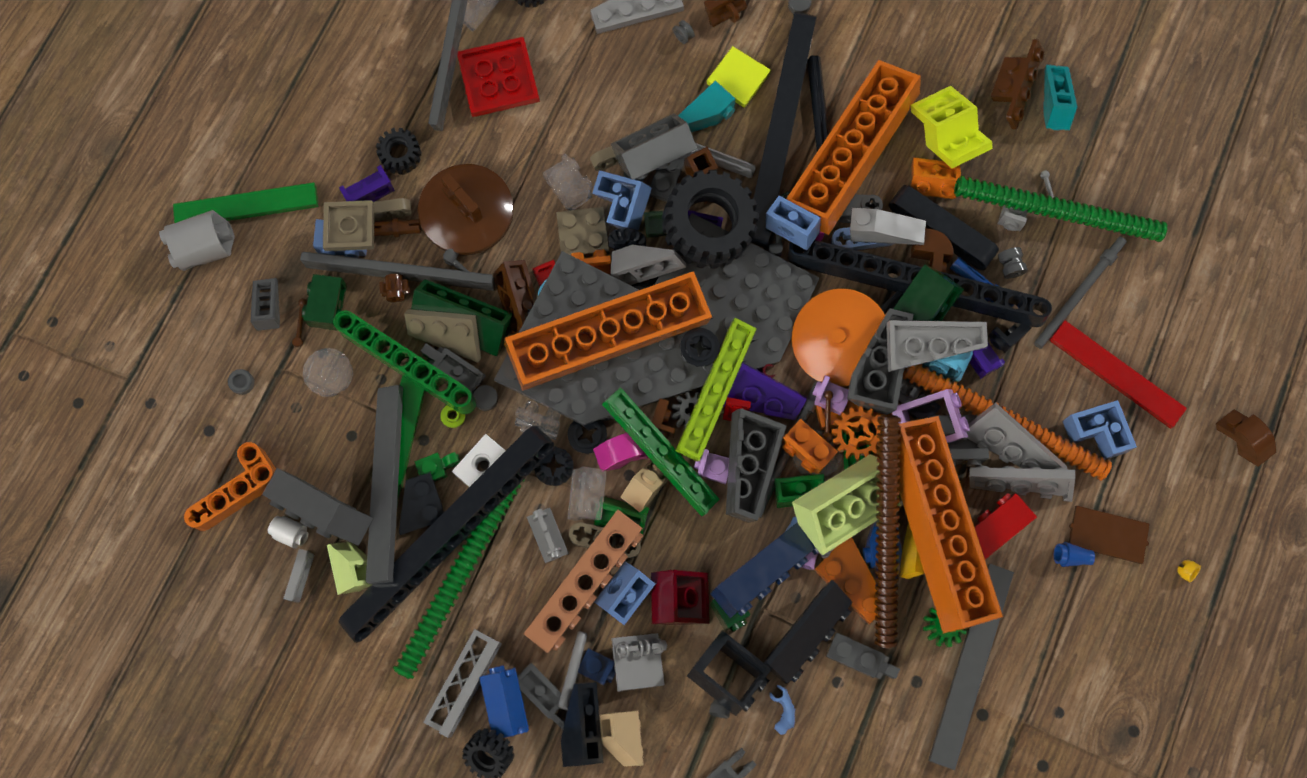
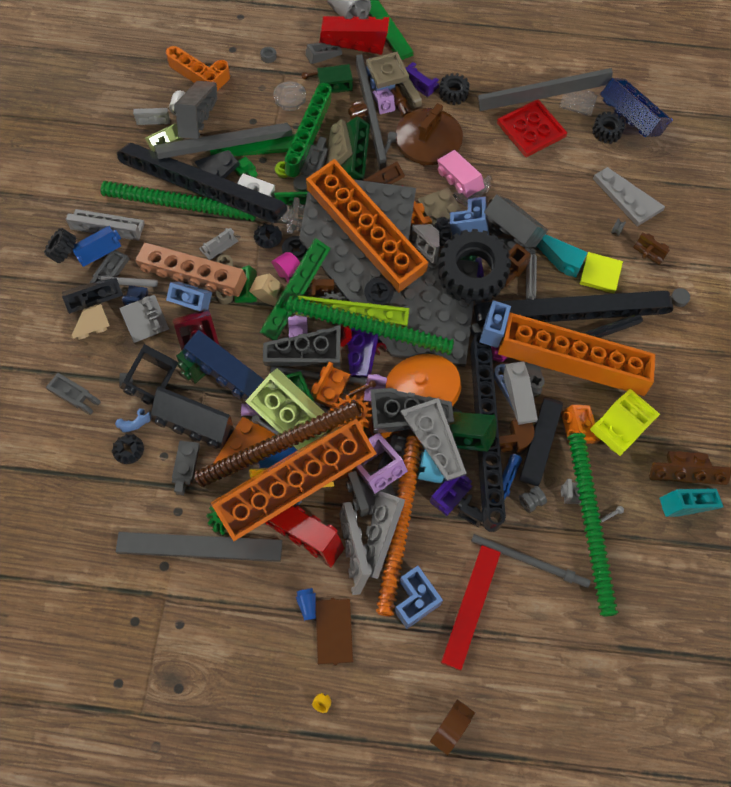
camera: 70 degrees right, 10 degrees down
clear bracket [567,466,606,521] -> none
none -> black gear [112,434,144,464]
none -> green slope [274,192,308,205]
none -> green piece [286,295,454,356]
none -> red wedge [319,16,389,55]
none -> lavender bracket [372,88,395,114]
none -> bright pink brick [437,150,485,198]

